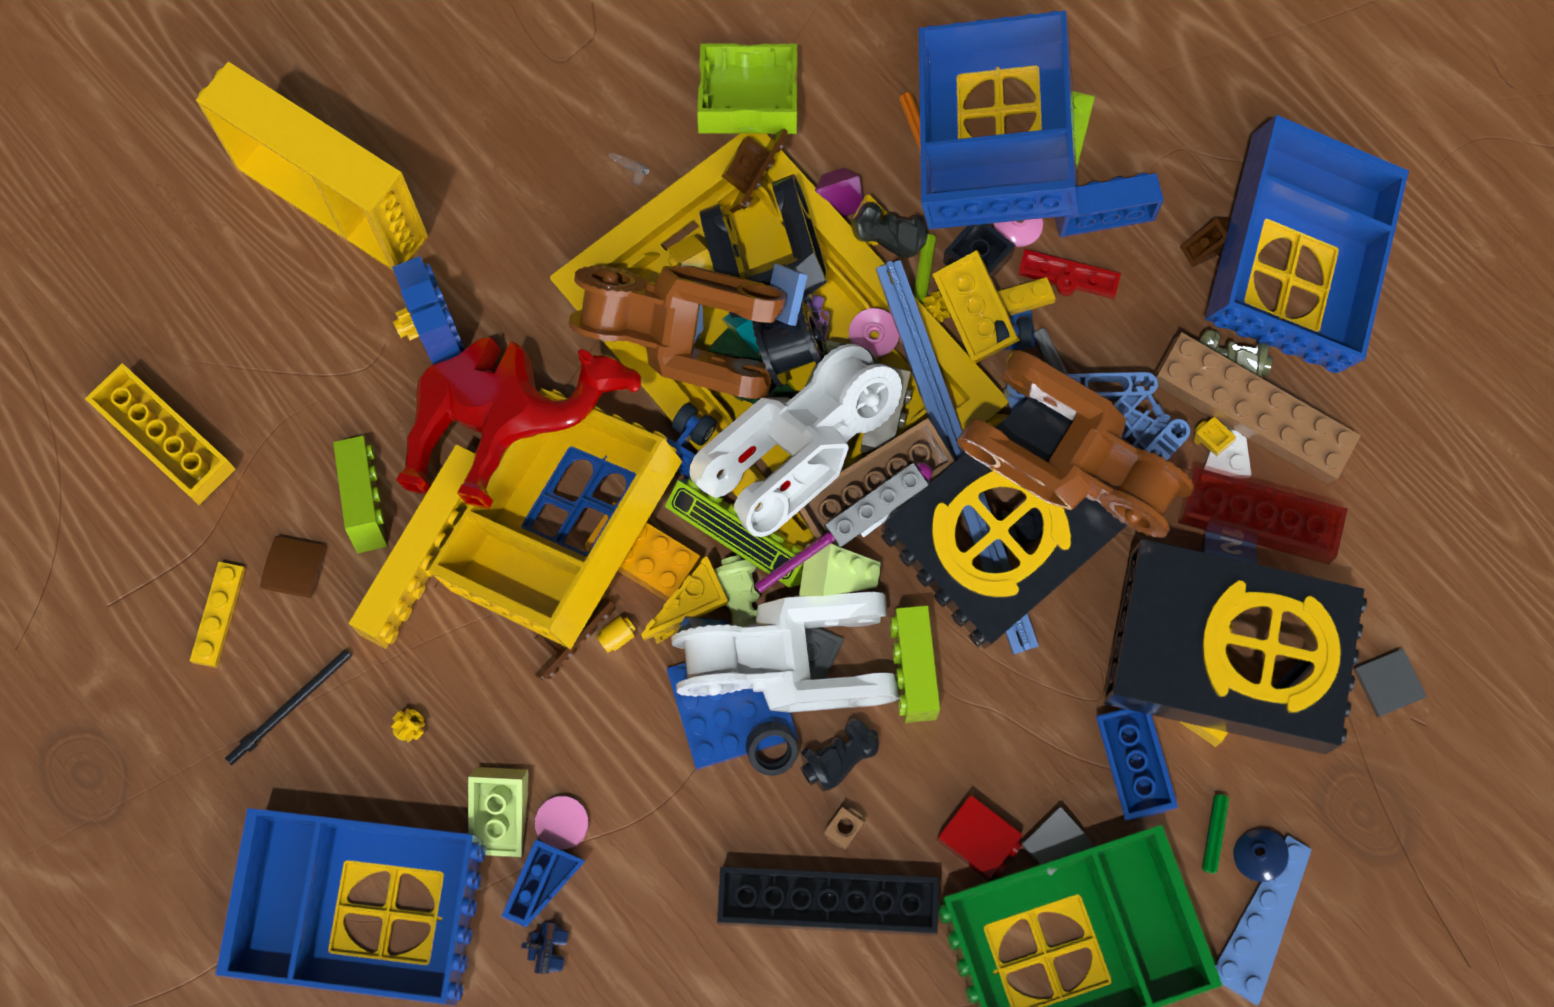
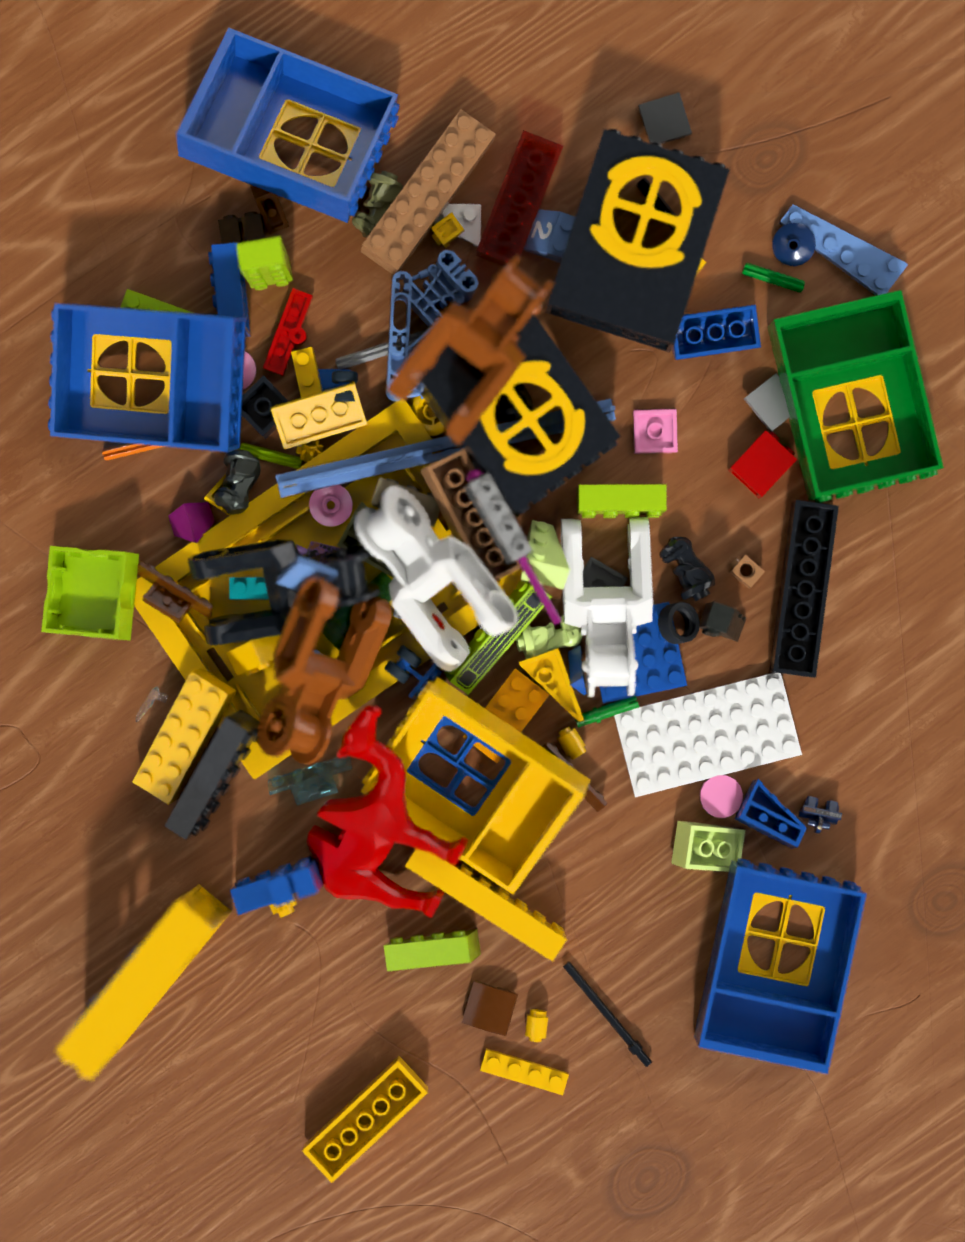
camera: 90 degrees left, 15 degrees up
yellow gear [391,708,425,742] -> none
none -> yellow brick [132,668,237,805]
none -> black brick [165,710,260,840]
none -> dark brown piece [218,212,266,244]
none -> teal brick [229,577,269,600]
none -> lime brick [236,237,293,290]
none -> clear light blue bracket [267,756,352,806]
none -> yellow brick [525,1009,548,1042]
none -> green pin [574,695,639,728]
none -> white plate [614,673,802,797]
none -> bright pink tile [633,409,678,454]
none -> pearl dark grey wedge [699,601,746,642]

